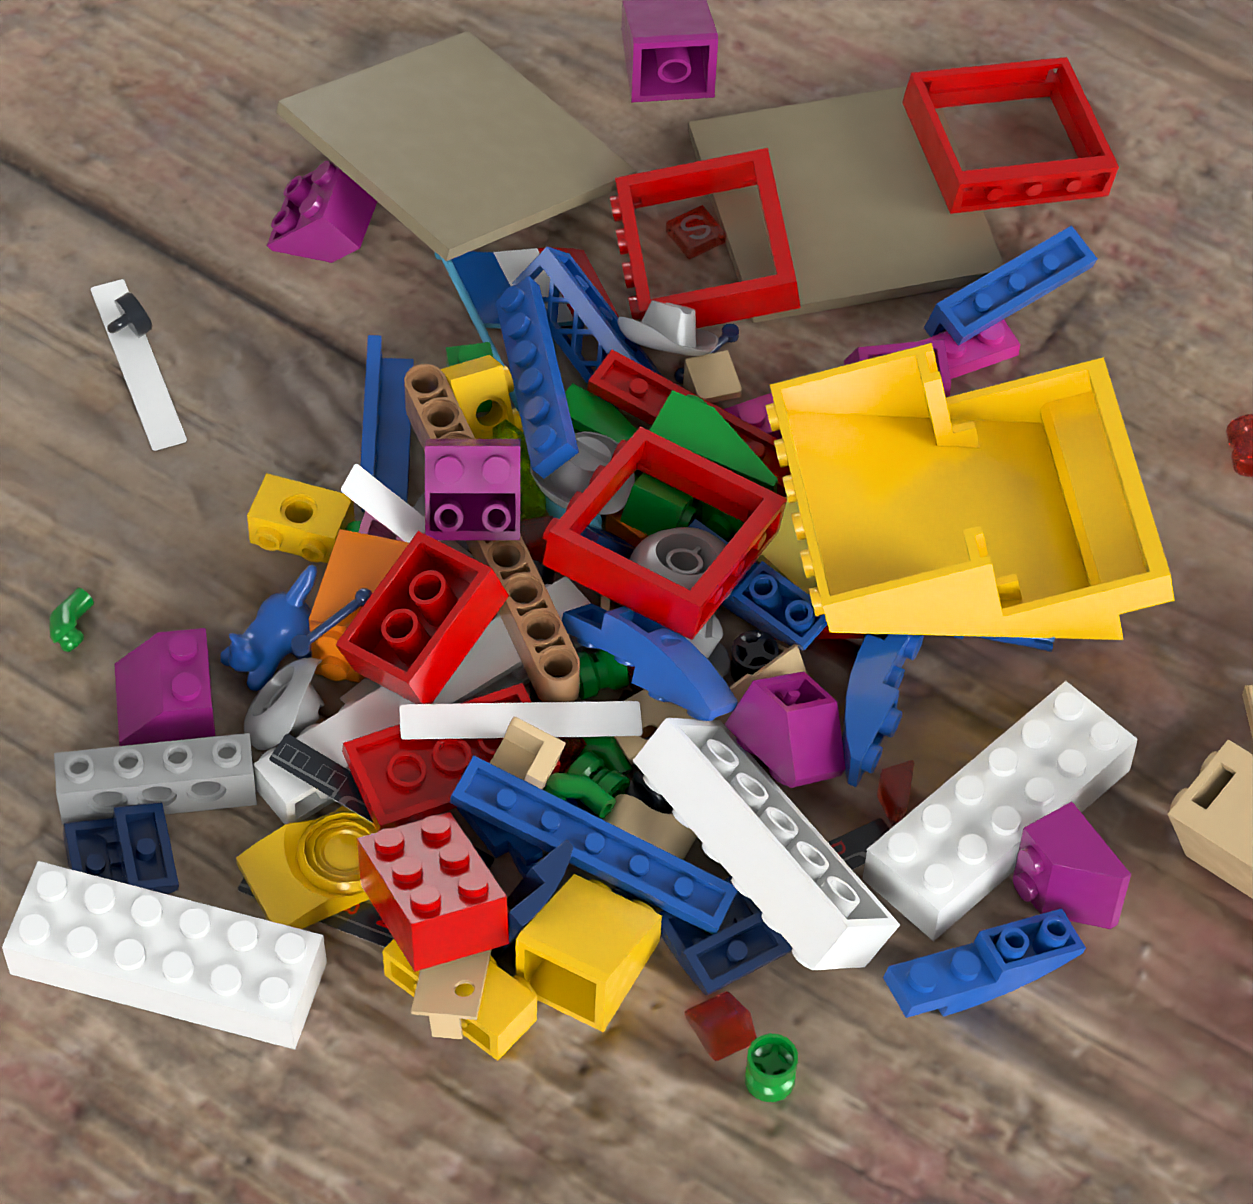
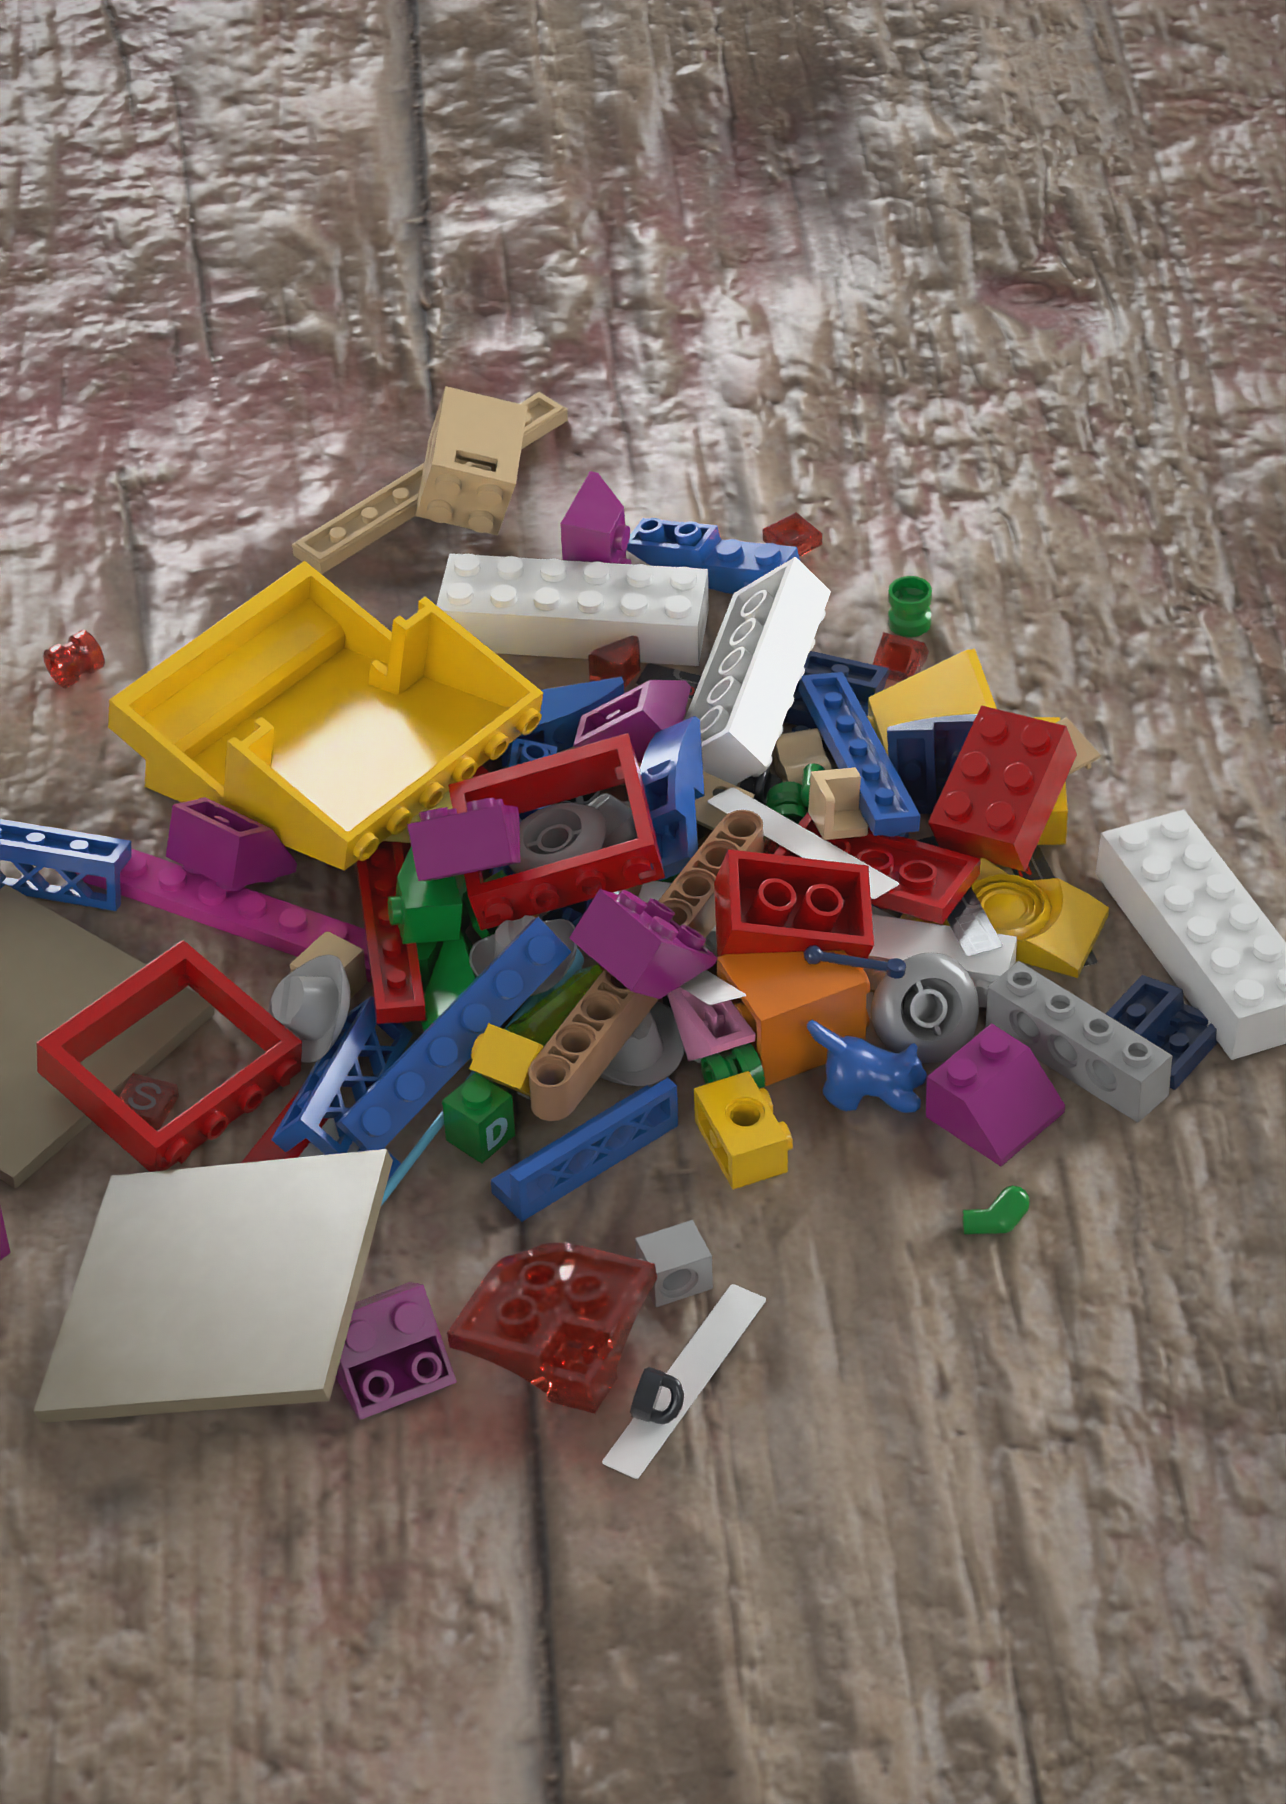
camera: 125 degrees left, 10 degrees down
none -> magenta slope [407,798,520,881]
none -> clear red slope [447,1242,657,1414]
none -> light grey brick [630,1220,713,1307]
none -> clear red tile [763,512,822,556]

